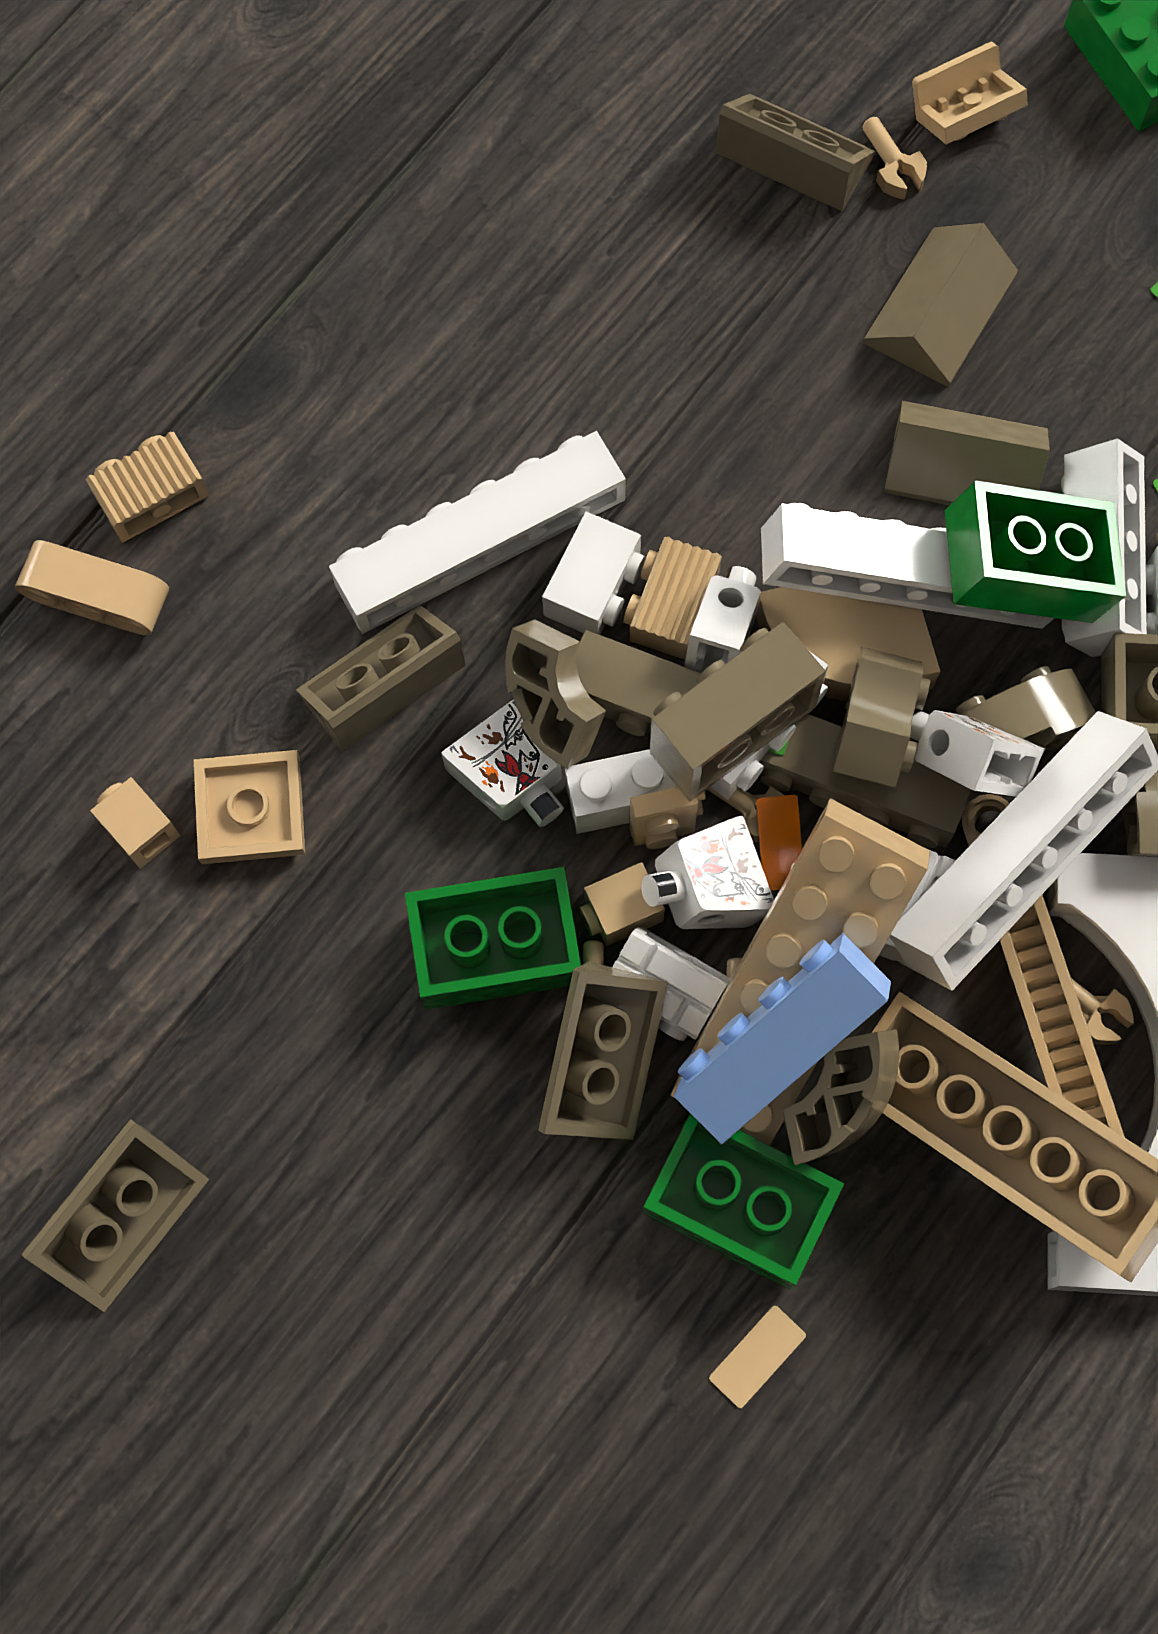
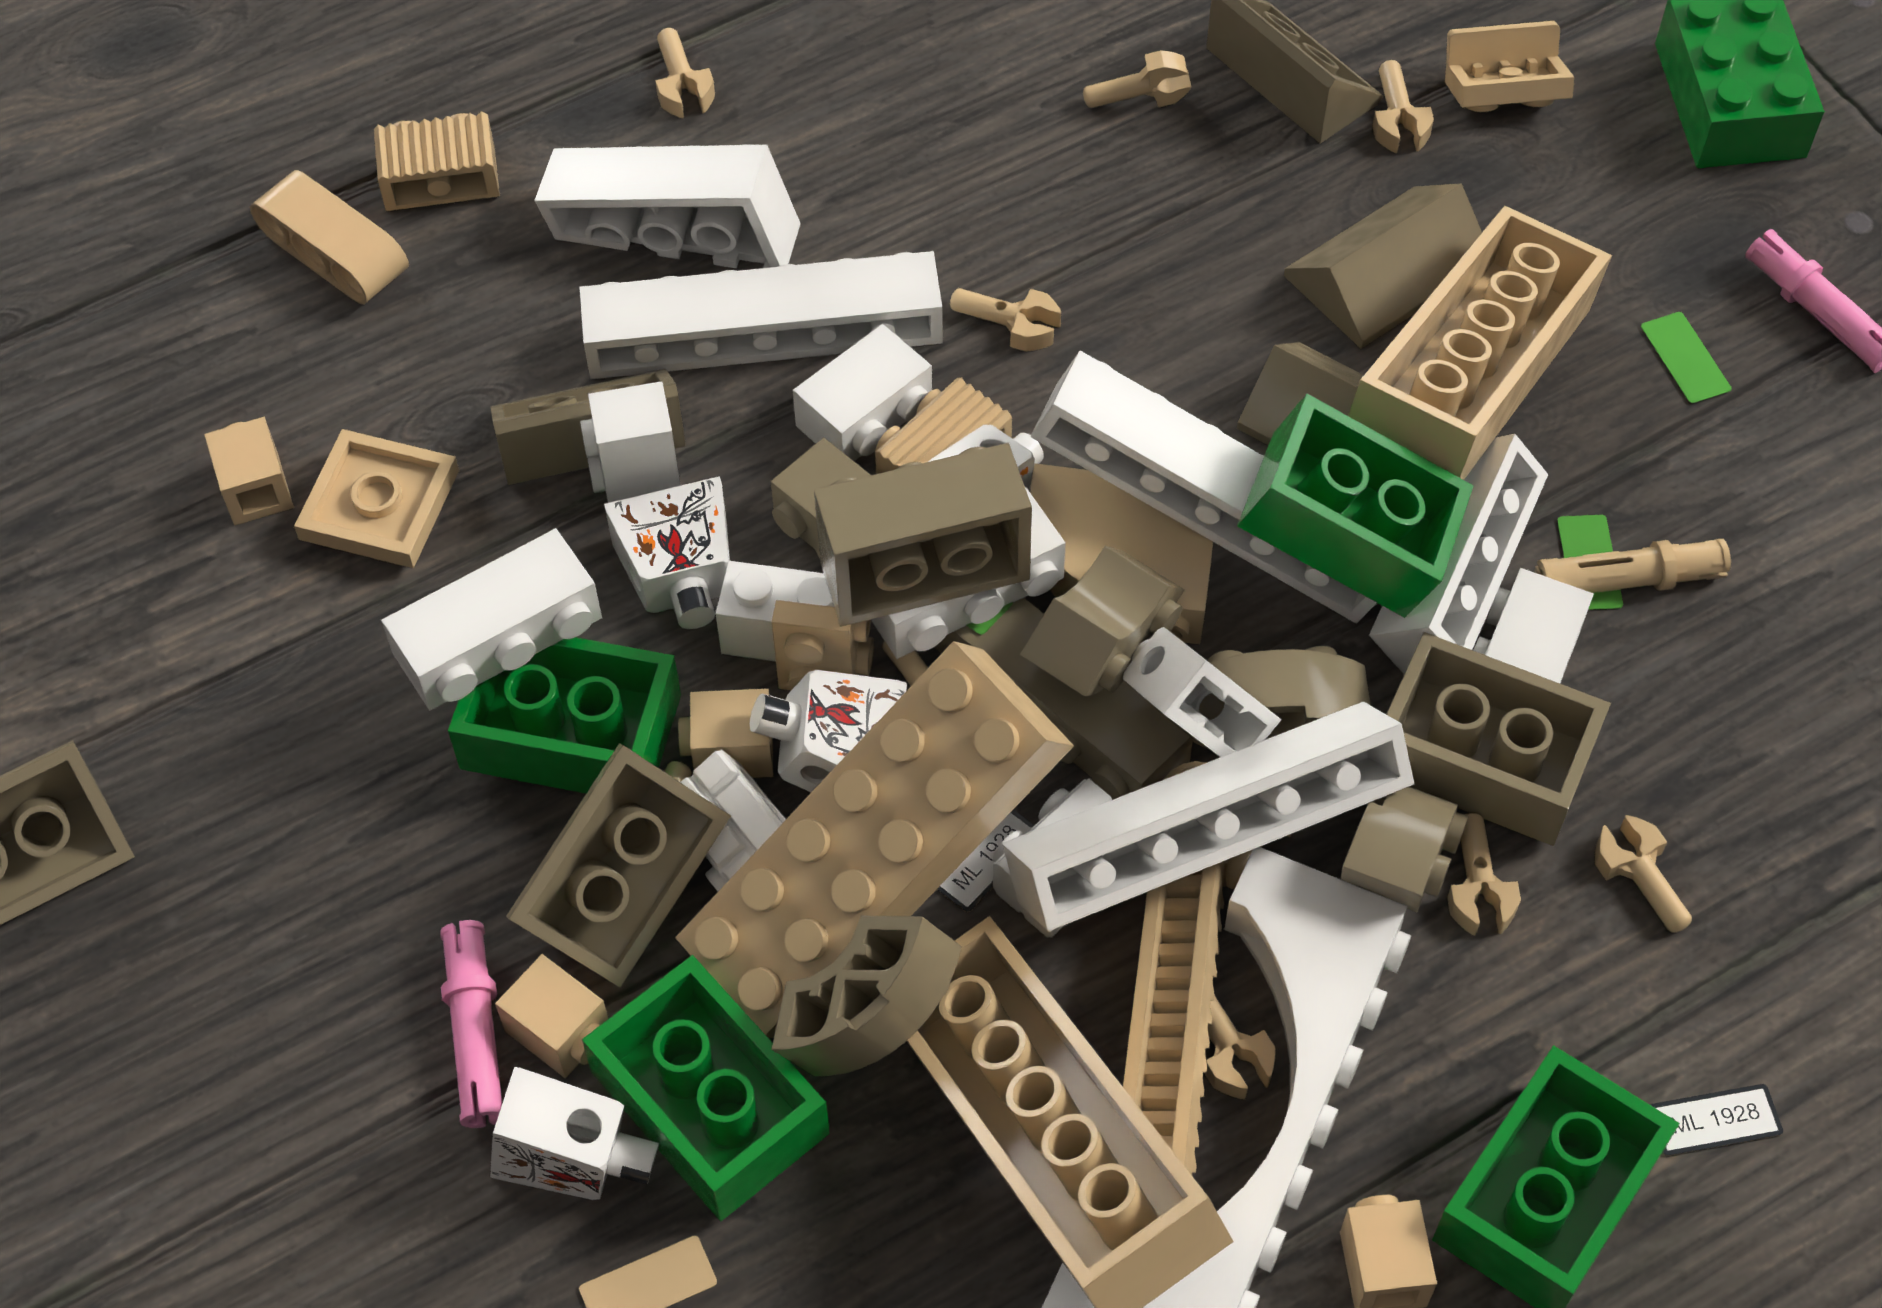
camera: 20 degrees right, 15 degrees down
dark tan brick [505,619,607,769] -> none
light blue brick [674,933,891,1144] -> none
none -> white brick [381,528,602,711]
none -> bright pink pin [440,920,502,1128]
none -> white torso [490,1067,659,1200]
none -> tan brick [495,954,608,1078]
none -> white wedge [535,145,801,268]
none -> white brick [580,381,680,503]
none -> tan bar [655,28,715,118]
none -> tan bar [950,288,1061,352]
none -> tan bar [1083,50,1191,108]
none -> tan brick [1348,206,1612,480]

